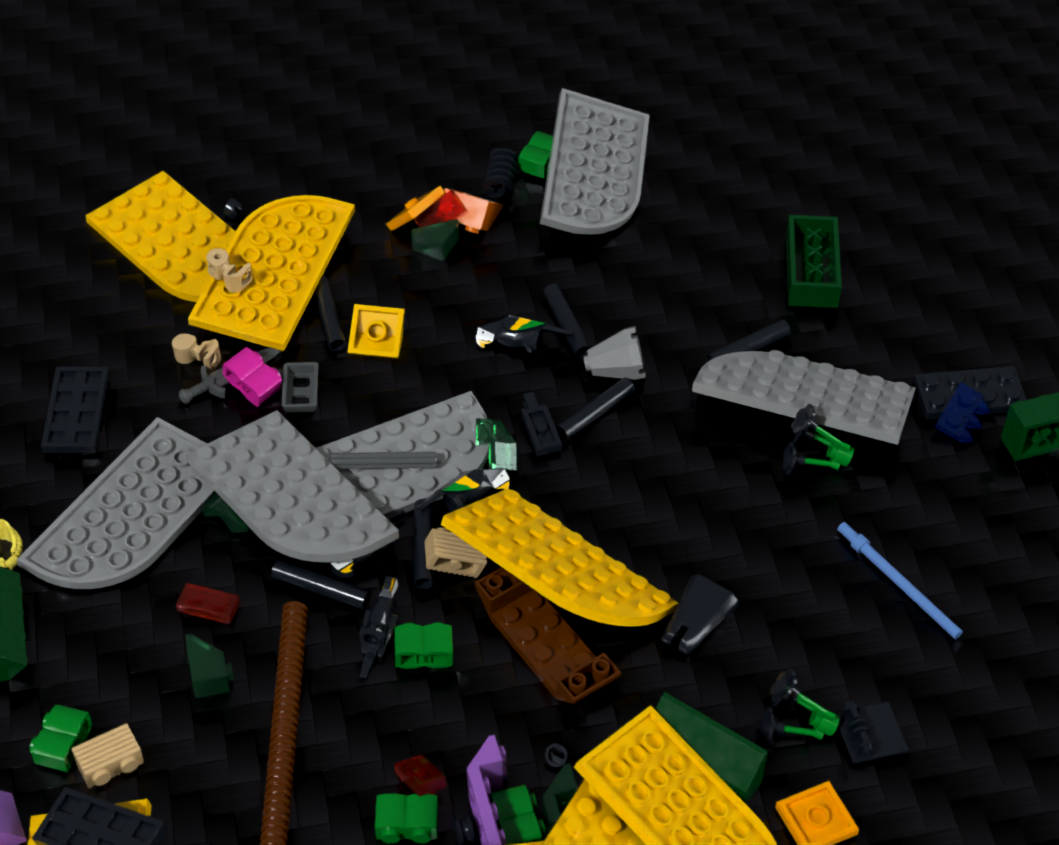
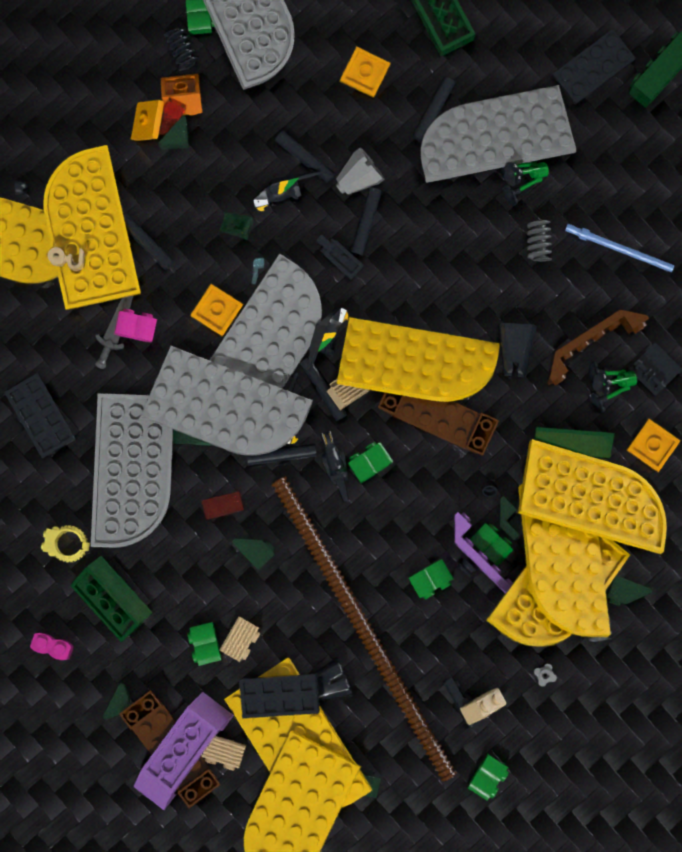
camera: 25 degrees left, 35 degrees up
tan leg [172,334,221,374] -> none
dark grey piece [282,362,318,413] -> none
dark grey axle [331,452,437,469] -> none
yellow slope [348,304,405,359] -> none
clear red plate [394,755,447,797] -> none
clear green slope [476,418,517,471] -> none
clear blue plate [934,382,990,443] -> none
none -> light orange plate [190,284,243,337]
none -> clear green slope [220,213,253,240]
none -> clear light blue hand [251,258,264,284]
none -> light orange plate [340,47,391,98]
none -> dark grey piece [527,220,552,261]
none -> reddish brown slope [547,310,649,386]

